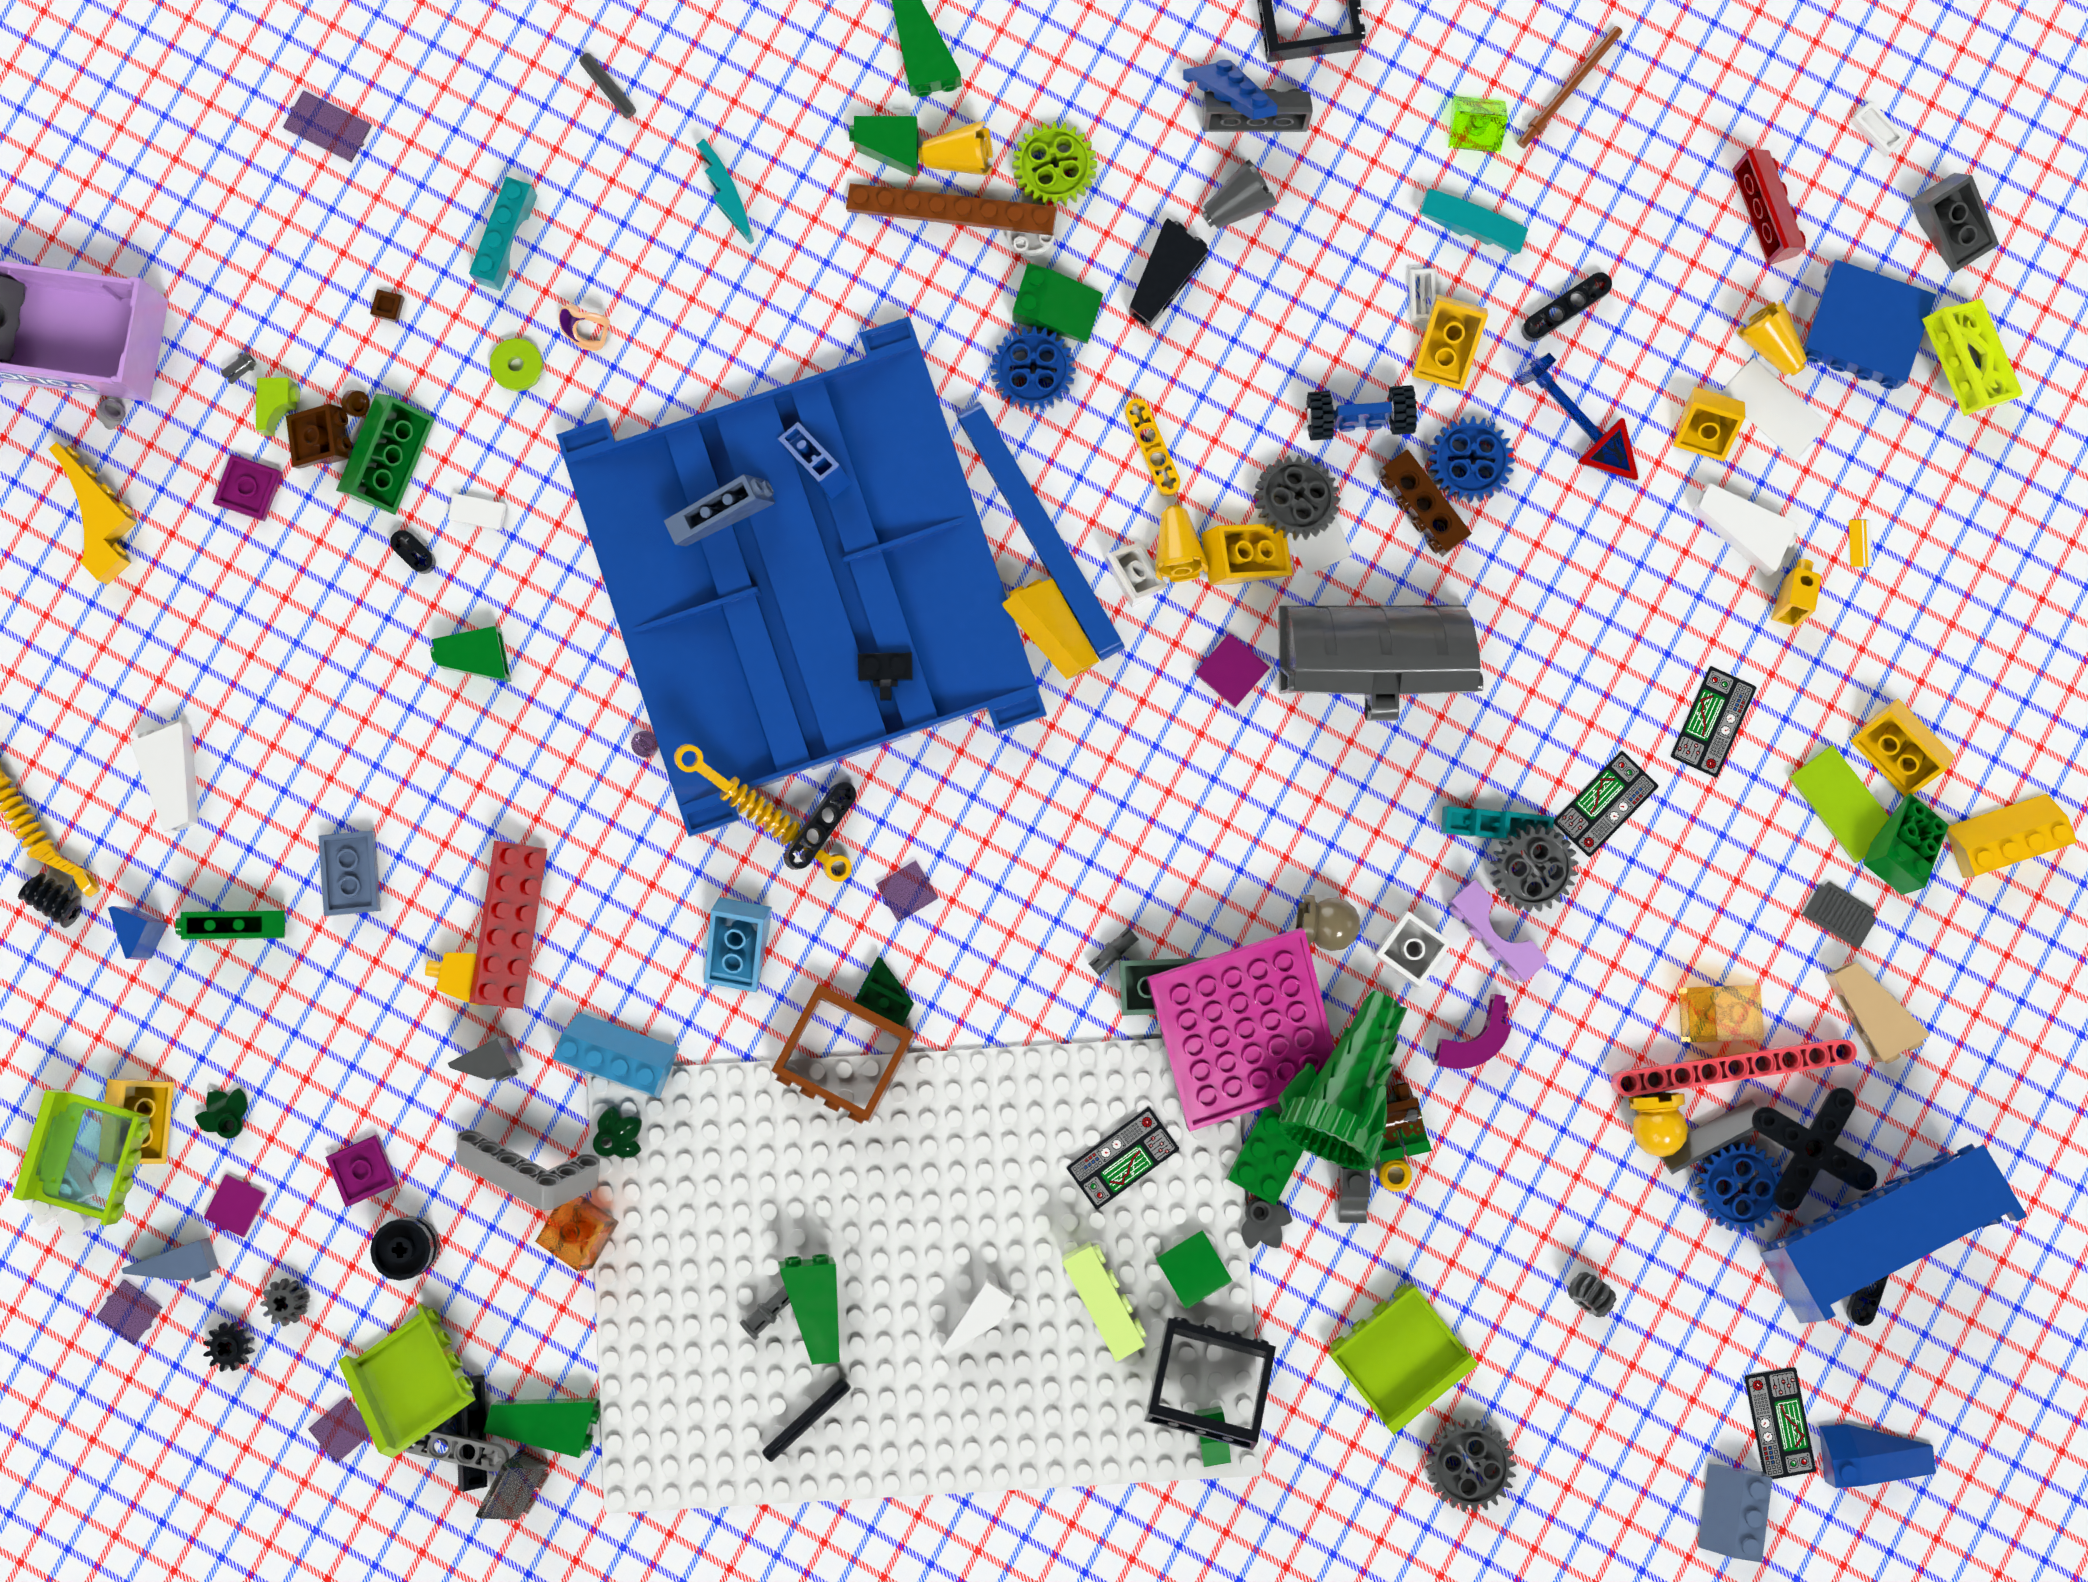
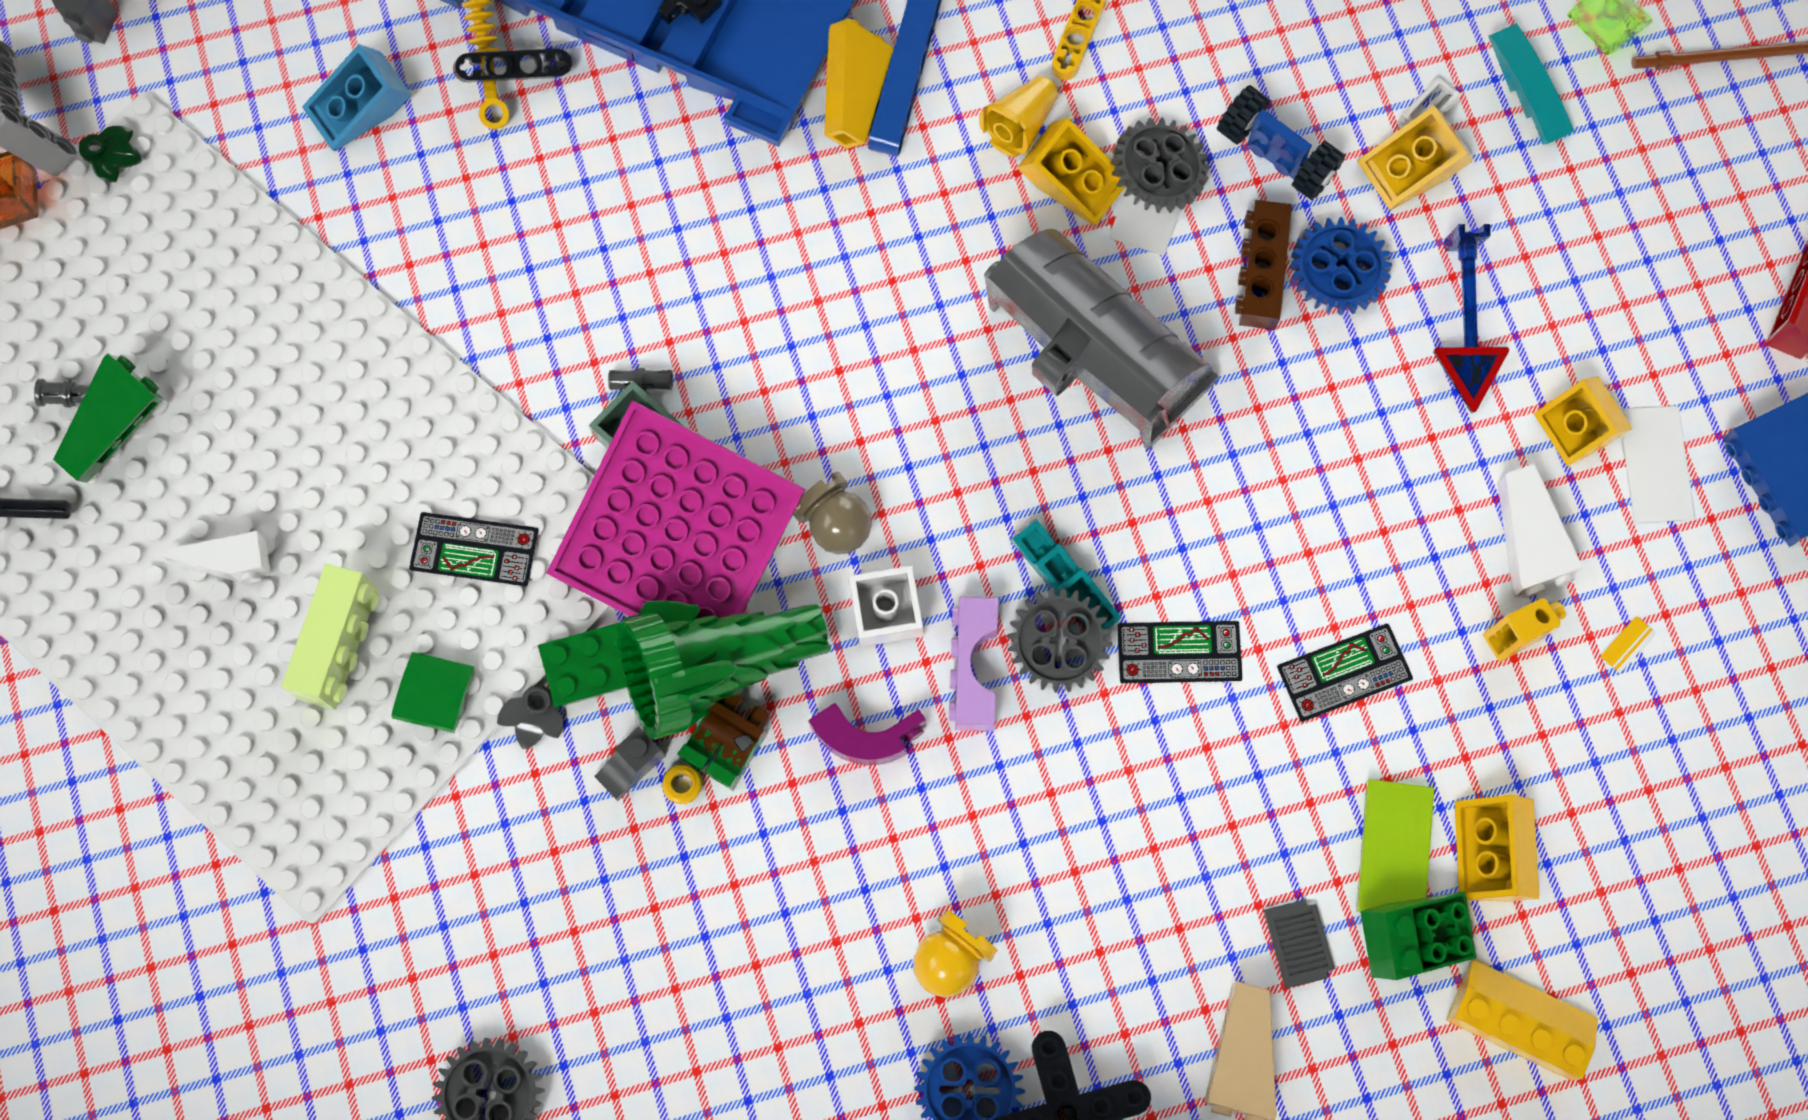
camera: 45 degrees right, 10 degrees down
dark azure slope [552,1012,679,1099] -> none
dark orange window [771,984,916,1124] -> none
dark green wing [854,957,914,1027] -> none
clear purple piece [876,860,939,922] -> none
white slope [1105,542,1168,607] -> none
black window [1144,1317,1276,1450] -> none
green slope [1194,1406,1231,1467] -> none
magenta tile [1195,633,1270,708] -> none
lime panel [1327,1283,1479,1435] -> none
black beam [1521,272,1612,342] -> none
dark grey gear [1567,1272,1617,1317] -> none
coral beam [1611,1039,1857,1096] -> none
dark grey tile [1659,1099,1759,1175] -> none
clear yellow slope [1678,985,1764,1042] -> none
yellow cone [1736,299,1807,376] -> none

